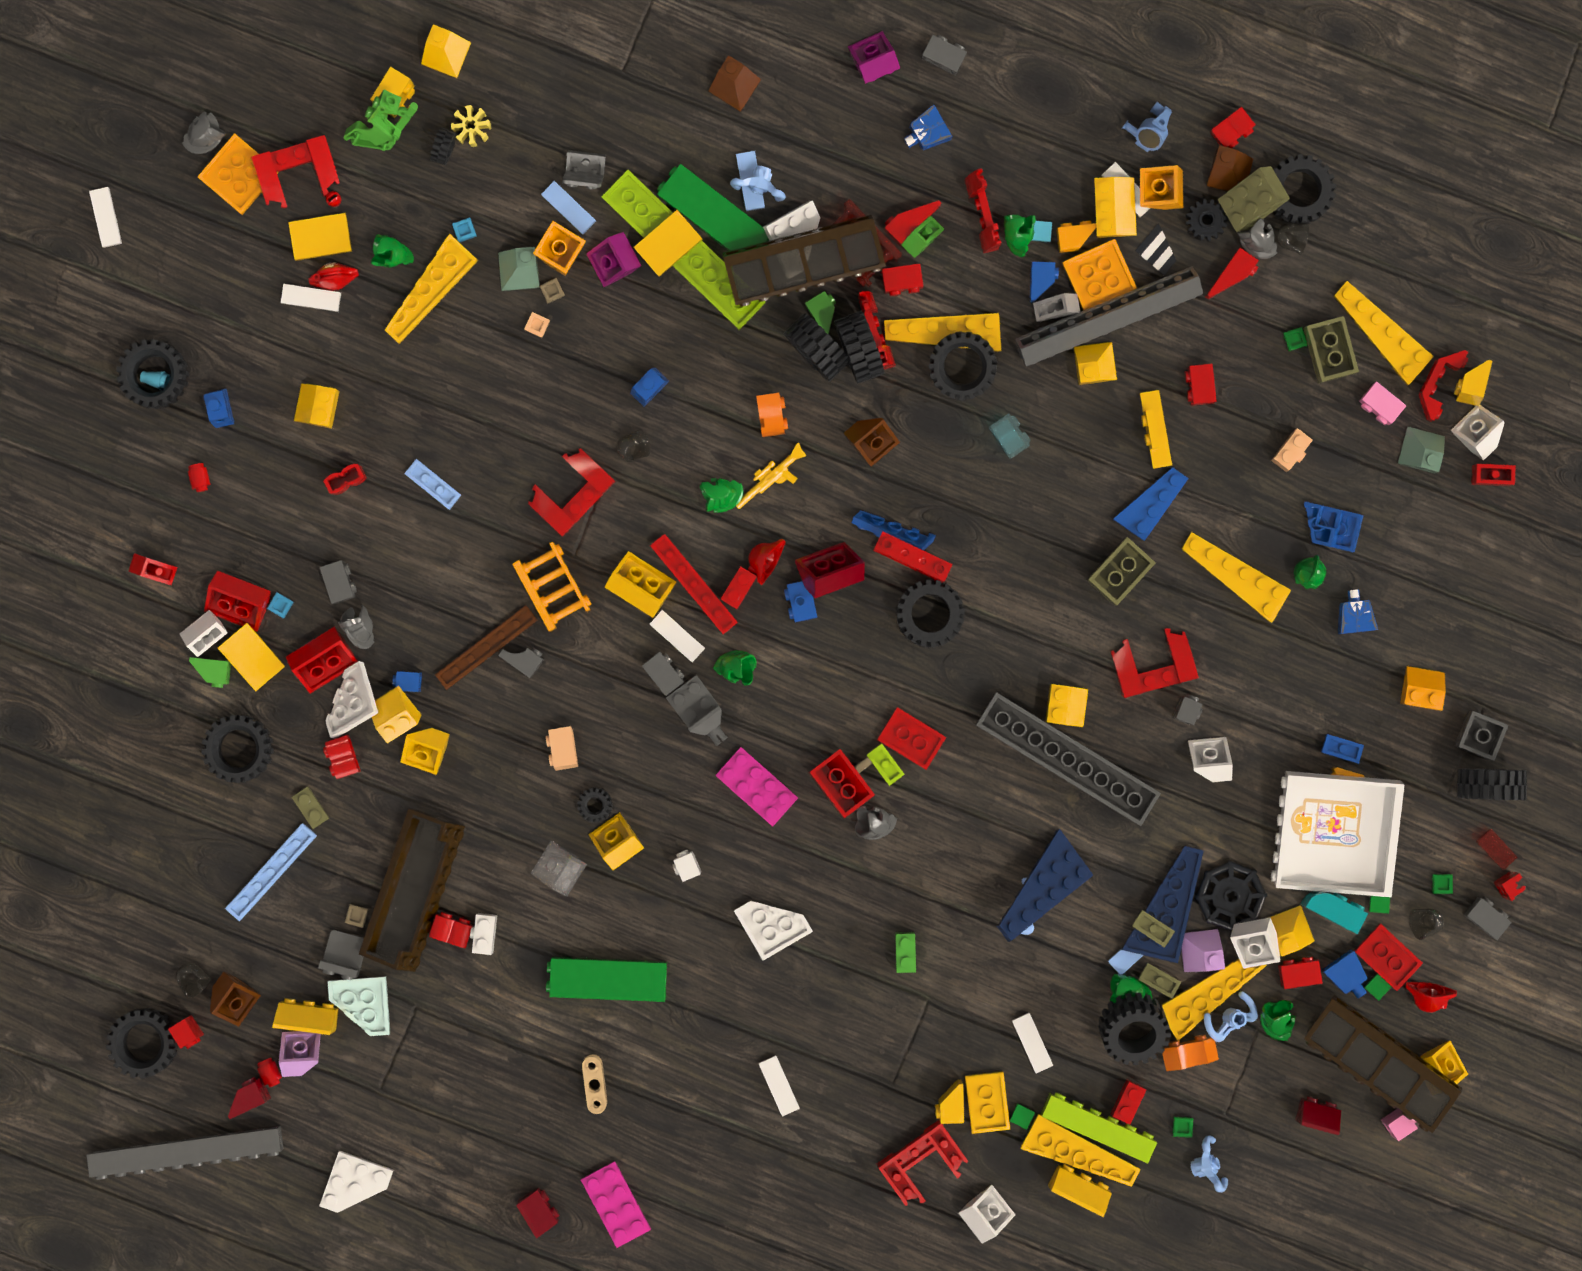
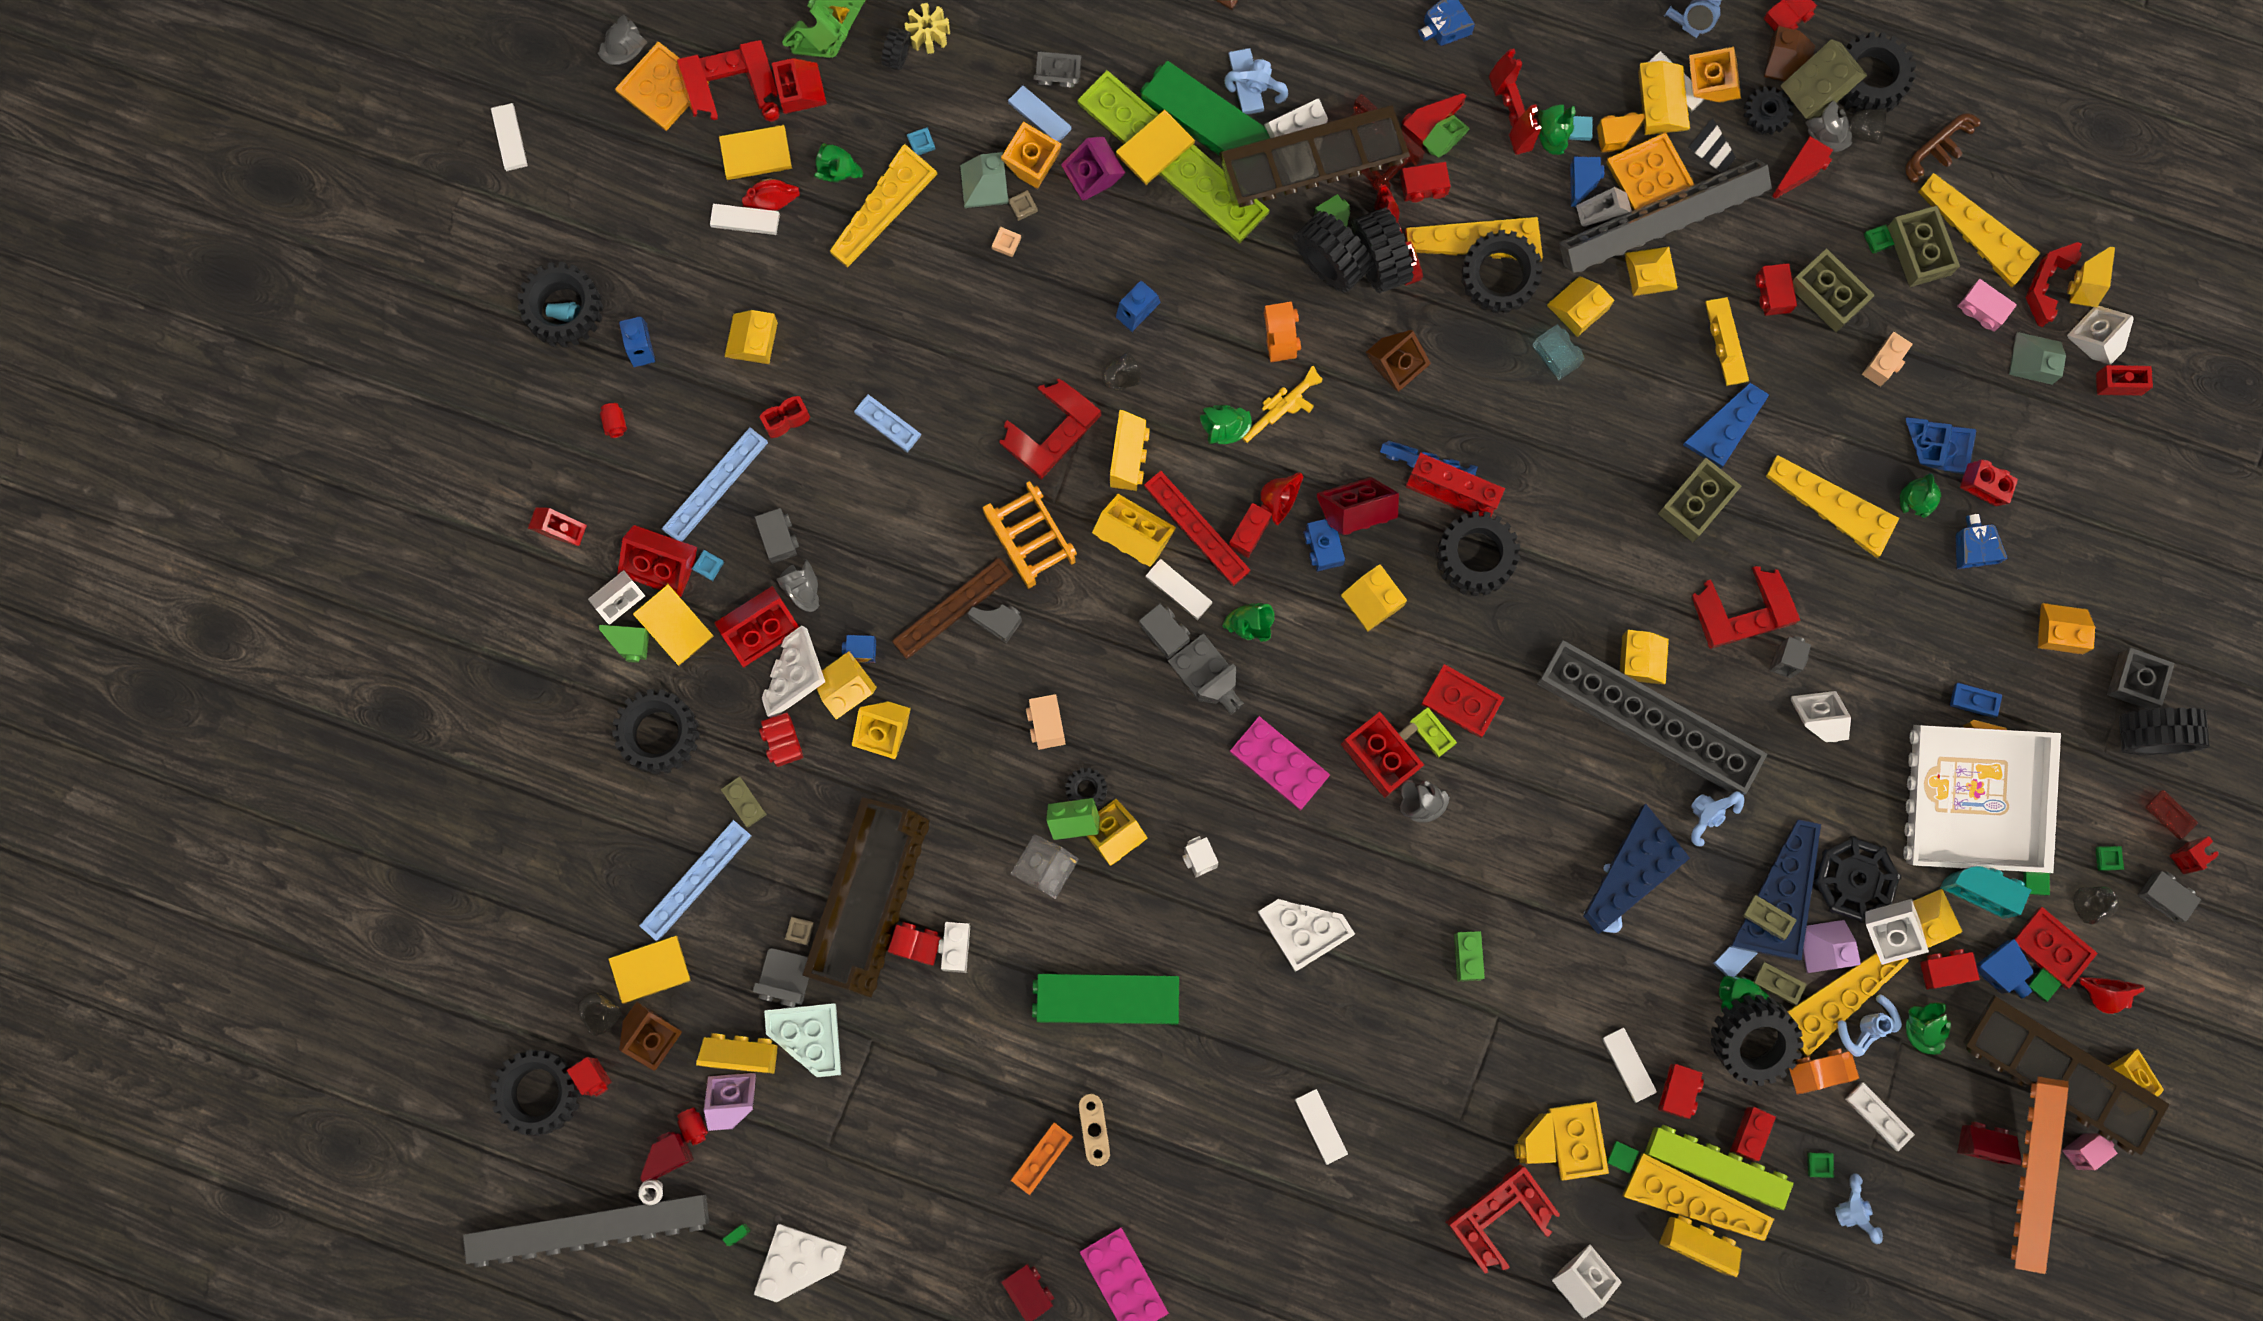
camera: 10 degrees left, 10 degrees down
none -> yellow tile [609,936,691,1004]
none -> white cone [639,1180,663,1205]
none -> light blue tile [662,427,768,542]
none -> green tile [723,1224,751,1246]
none -> red slope [772,58,827,114]
none -> orange plate [1011,1123,1073,1195]
none -> bright green brick [1046,798,1100,840]
none -> yellow slope [1110,410,1150,491]
none -> yellow slope [1341,564,1407,632]
none -> yellow slope [1547,276,1614,337]
none -> red brick [1658,1064,1704,1119]
none -> light blue piece [1691,791,1744,846]
none -> olive brick [1793,248,1875,333]
none -> white tile [1845,1082,1915,1151]
none -> reddish brown piece [1905,113,1981,183]
none -> red brick [1960,459,2018,506]
none -> orange brick [2011,1077,2068,1274]

